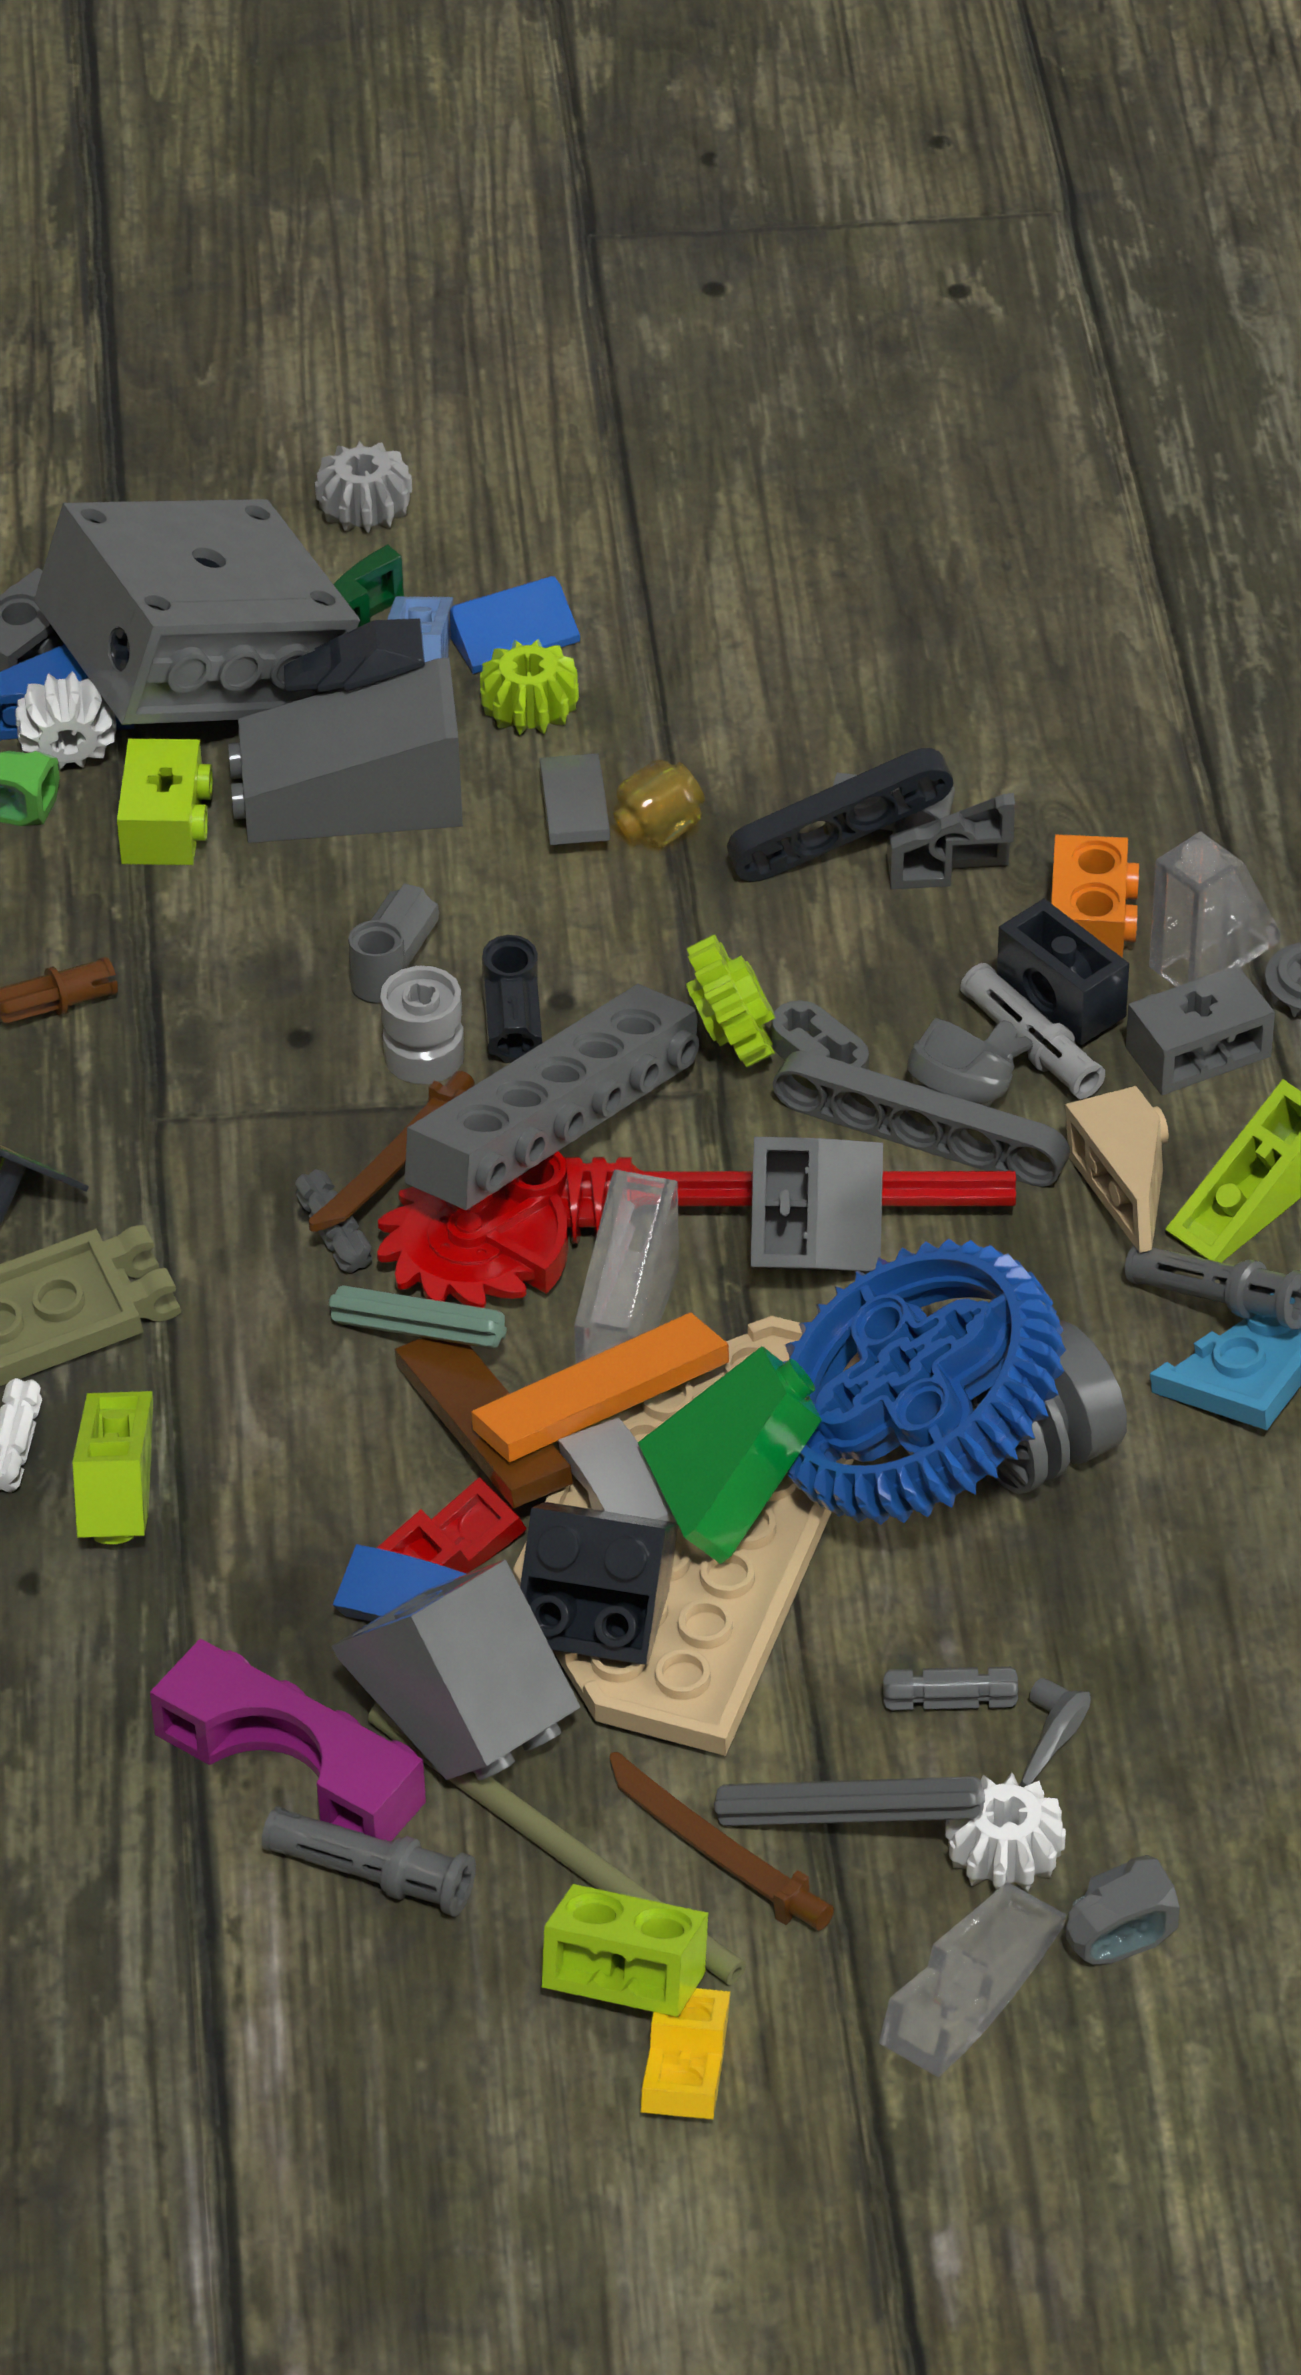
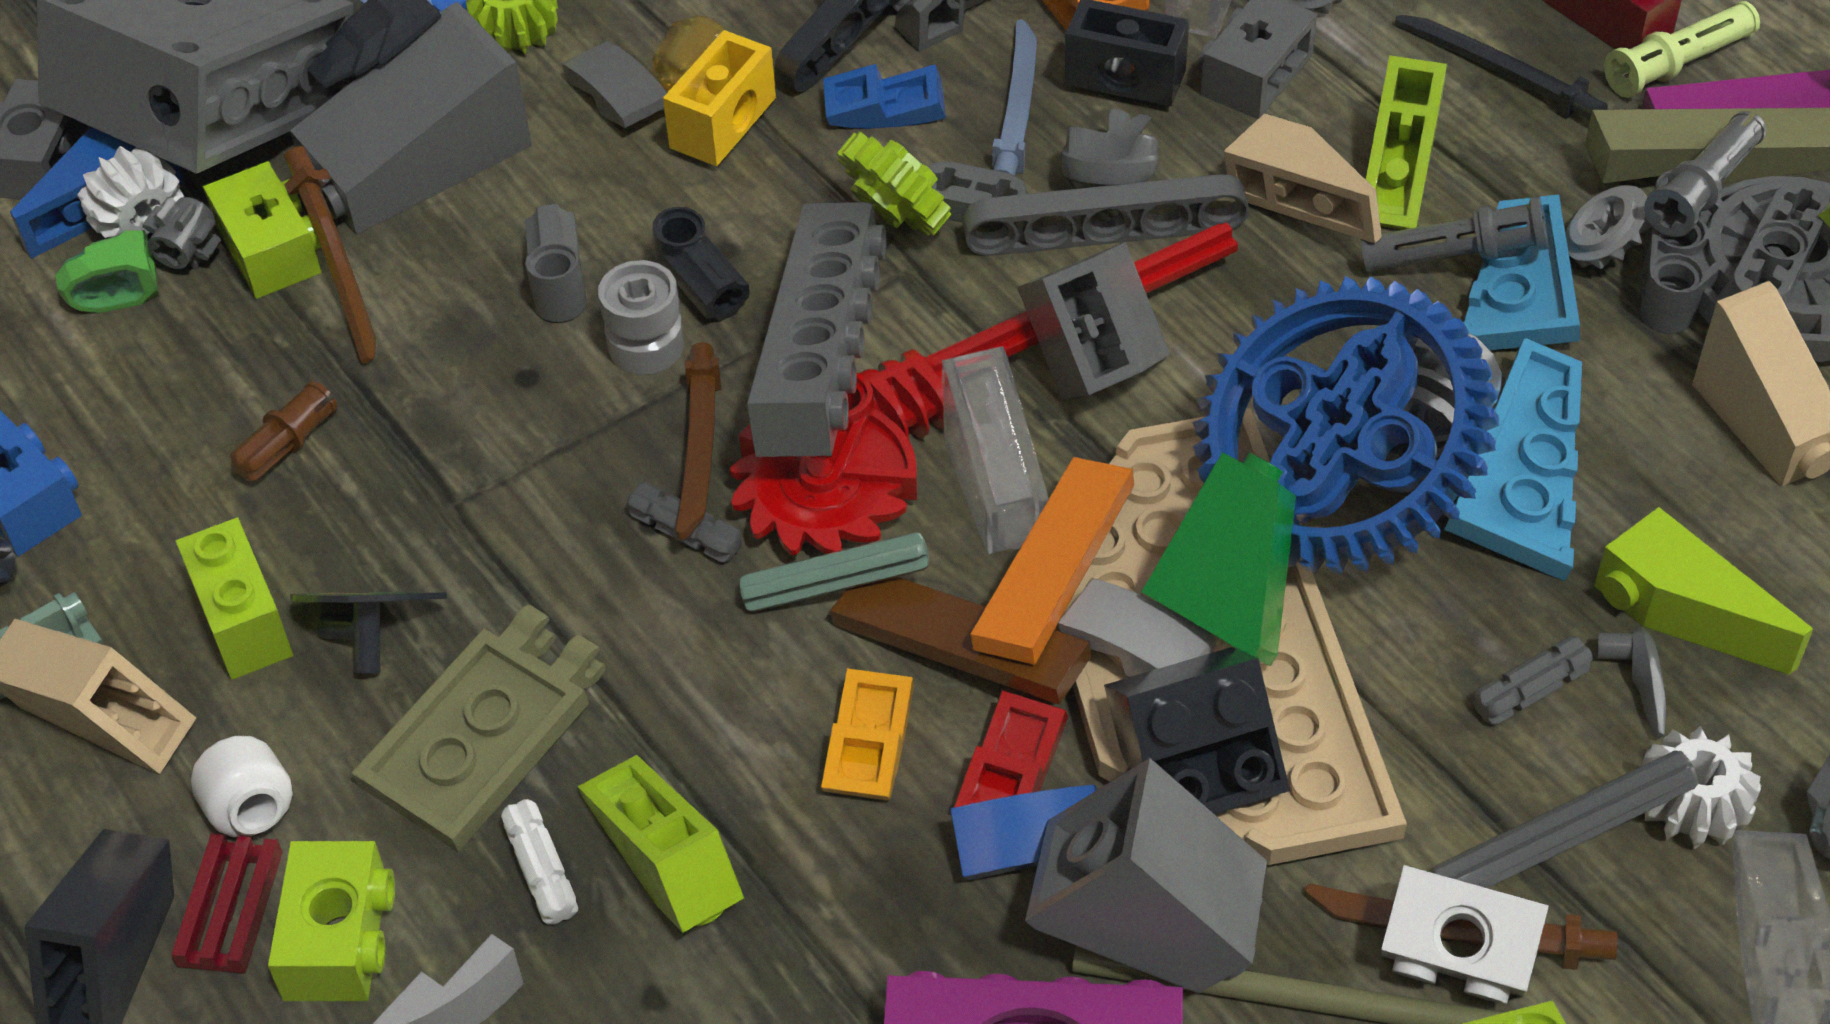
camera: 30 degrees left, 5 degrees up
light grey pin [960,963,1105,1099] -> none
none -> dark grey gear [142,197,221,269]
none -> reddish brown sword [284,146,376,364]
none -> yellow brick [663,30,776,166]
none -> light orange slope [821,668,914,801]
none -> blue slope [823,64,946,129]
none -> sand blue sword [992,19,1037,176]
none -> white brick [1381,865,1549,1004]
none -> dark azure wing [1444,338,1582,581]
none -> lime slope [1594,507,1813,675]

